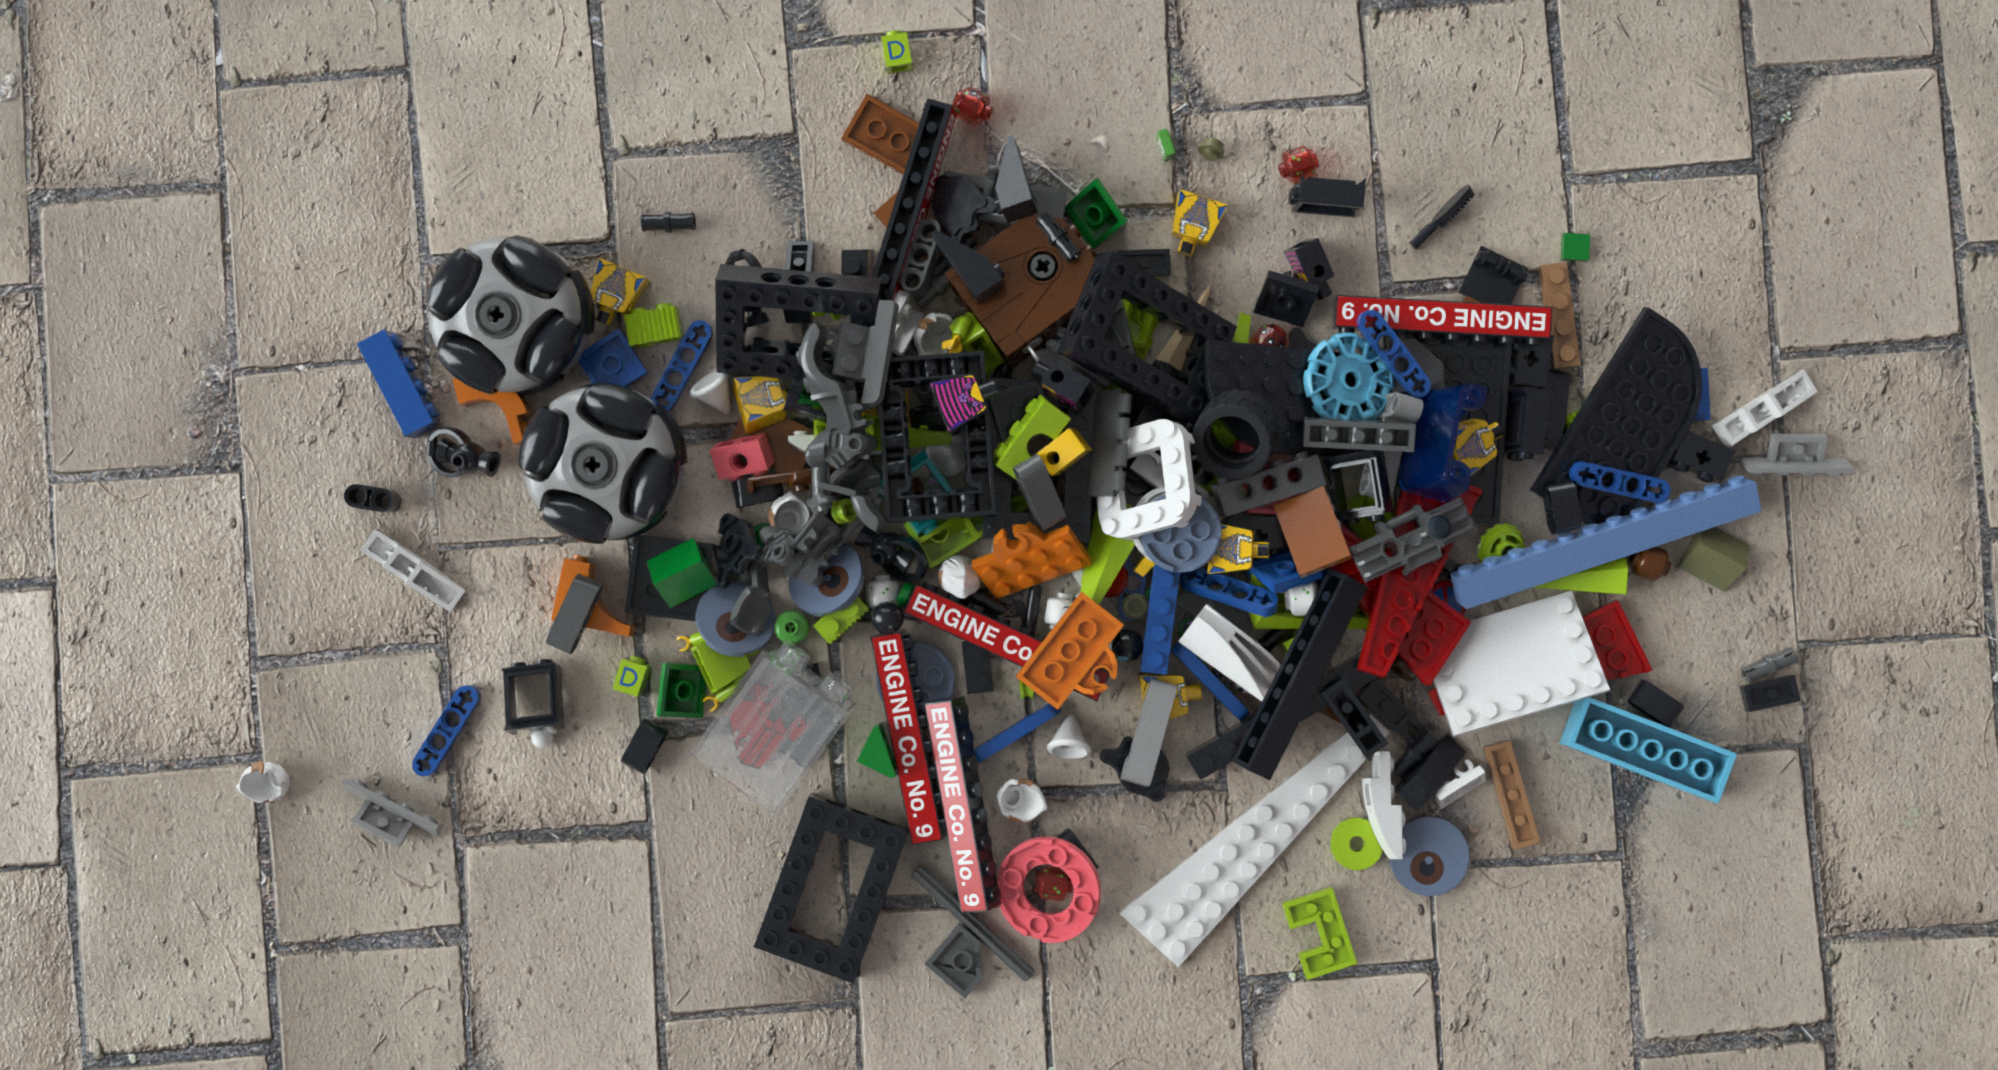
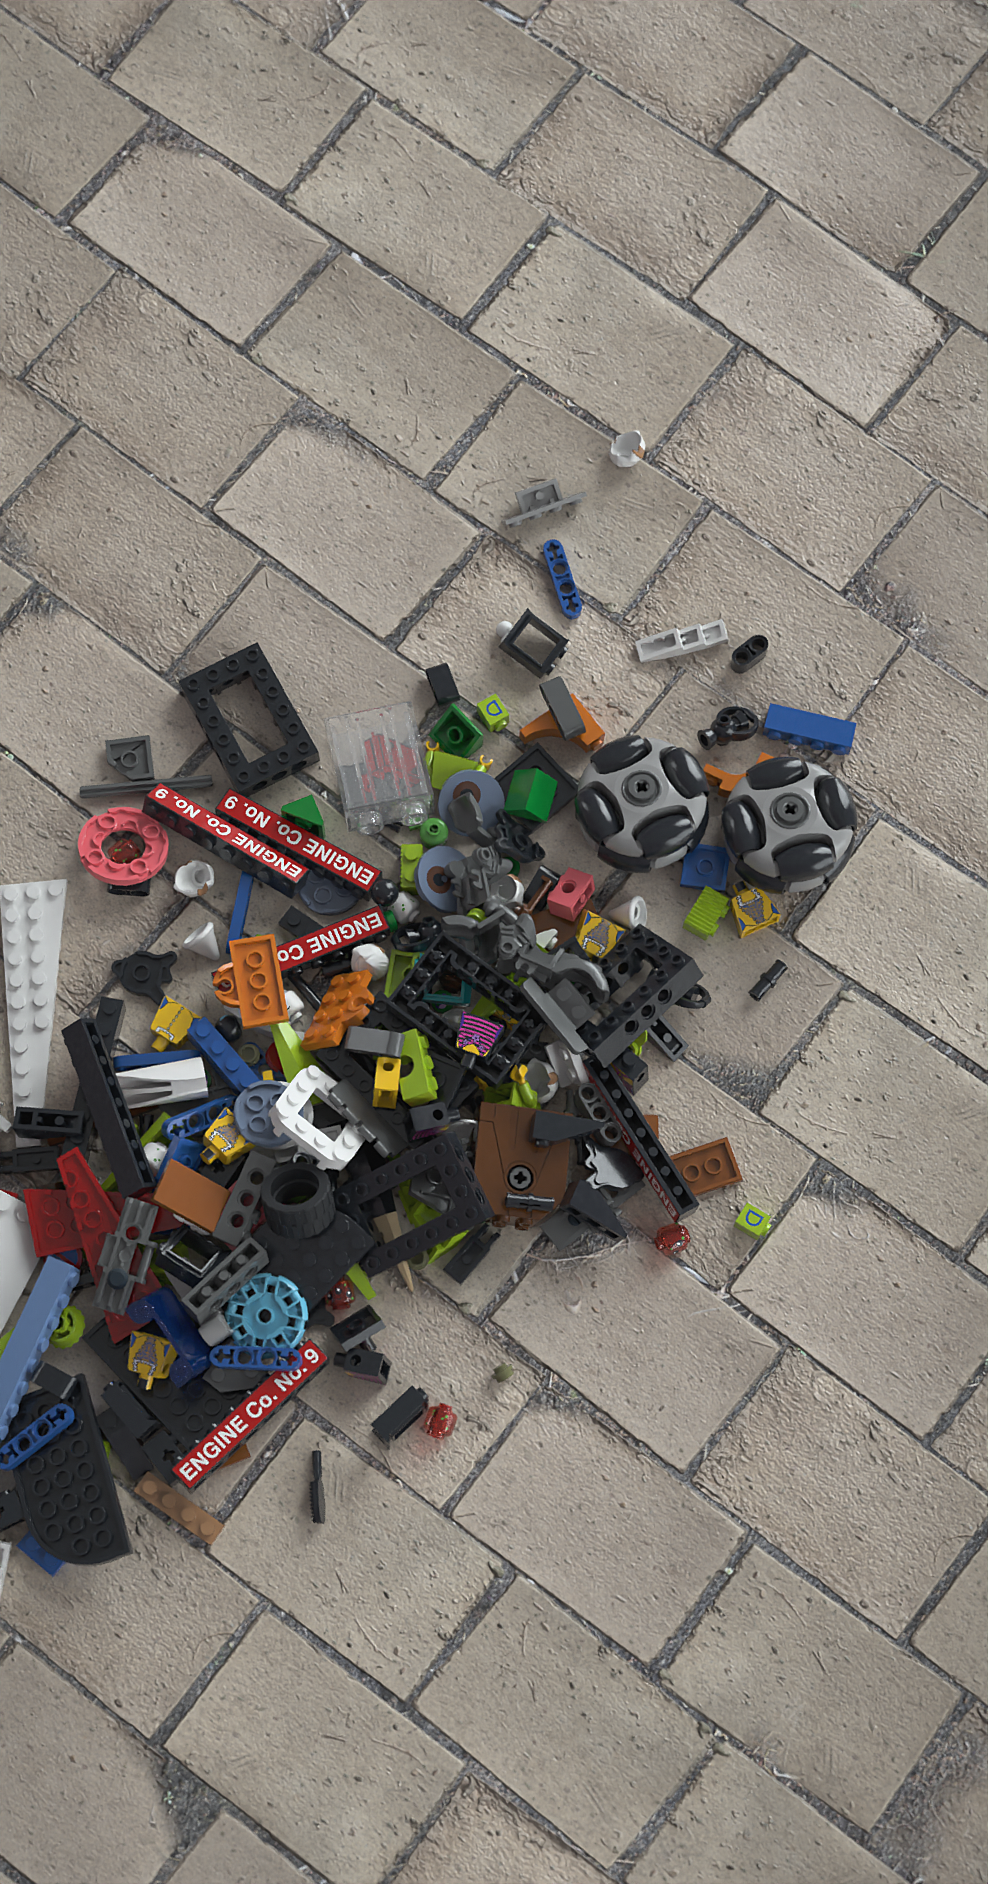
camera: 125 degrees right, 15 degrees down
blue beam [651,320,713,412] -> none
green slope [1065,178,1128,250] -> none
light grey beam [1120,678,1177,787] -> none
bright green tile [1156,129,1176,162] -> none
torso [1171,189,1227,257] -> none
black hinge [1458,246,1528,304] -> none
green tile [1560,233,1590,262] -> none

